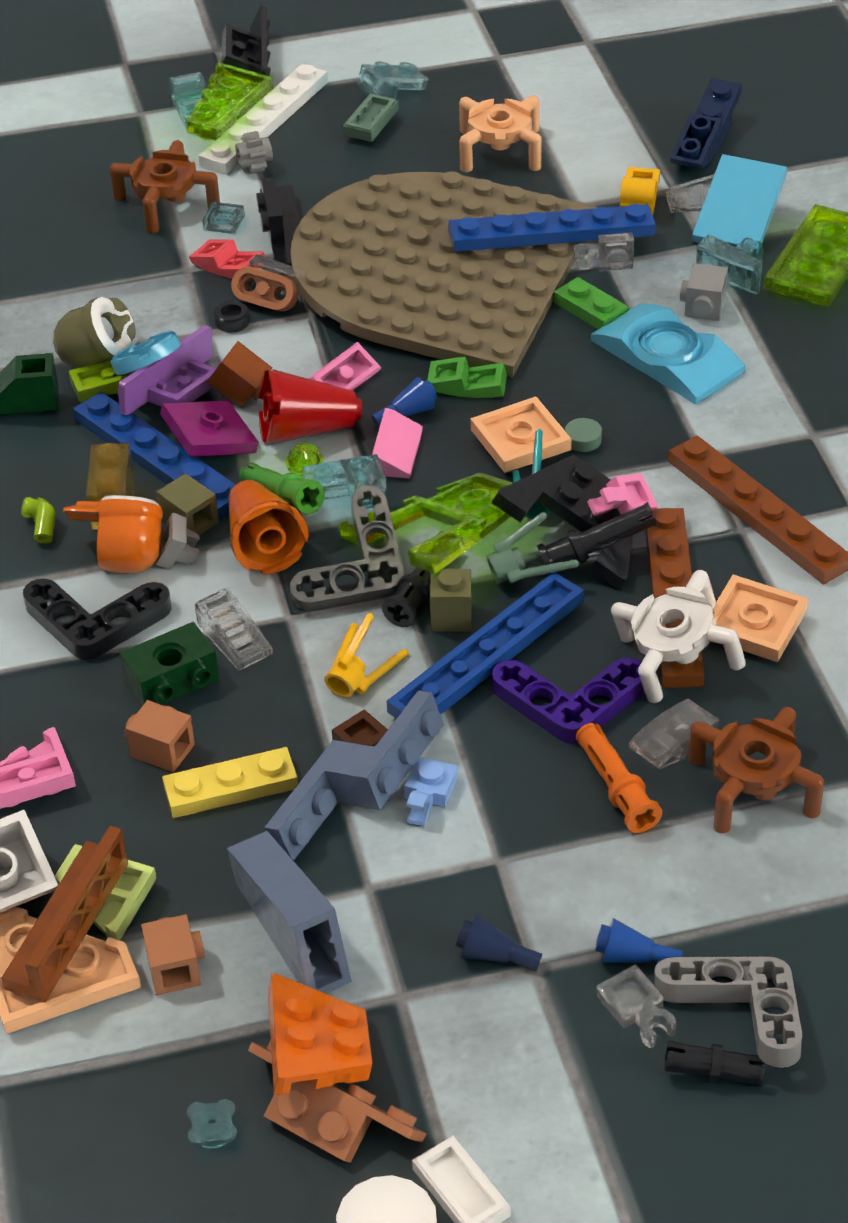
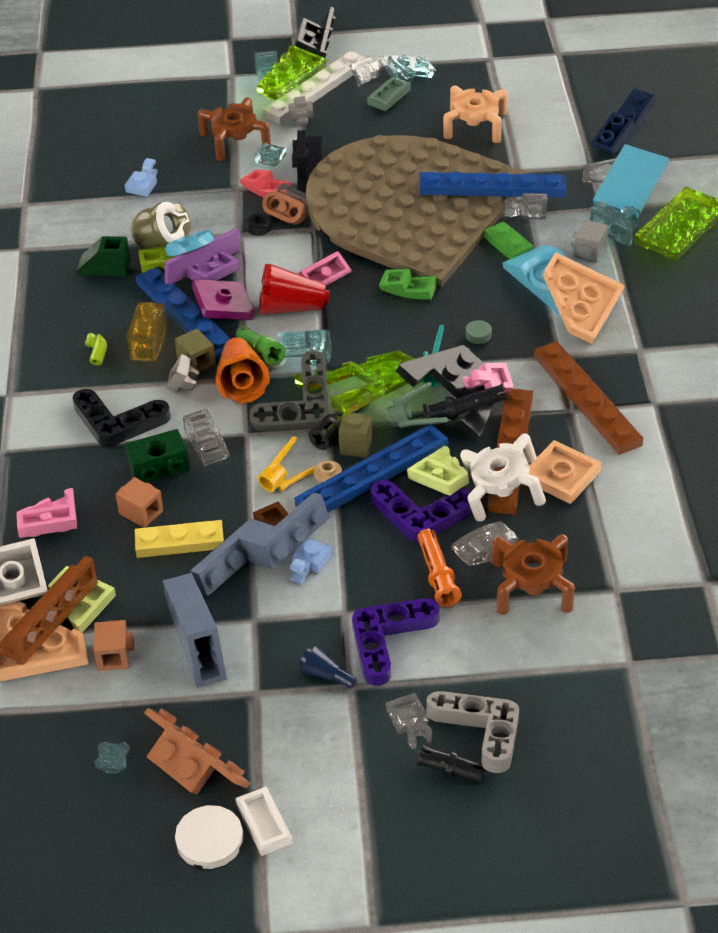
camera: 10 degrees right, 0 degrees up
orange piece [62,495,163,574] -> none
dark orange brick [207,341,273,408] -> none
orange wing [268,973,373,1095] -> none
clear neon green plate [286,442,324,479] -> none
blue cone [371,377,438,428] -> none
bright pink slope [372,408,423,479] -> none
light nougat plate [470,397,571,473] -> none
blue cone [595,918,683,963] -> none
yellow plate [620,167,660,216] -> none
none -> light blue plate [125,158,158,197]
none -> tan plate [314,460,342,484]
none -> clear plate [349,55,389,86]
none -> dark purple beam [352,598,440,686]
none -> yellowish green wing [407,446,469,496]
none -> light nougat plate [543,252,625,344]

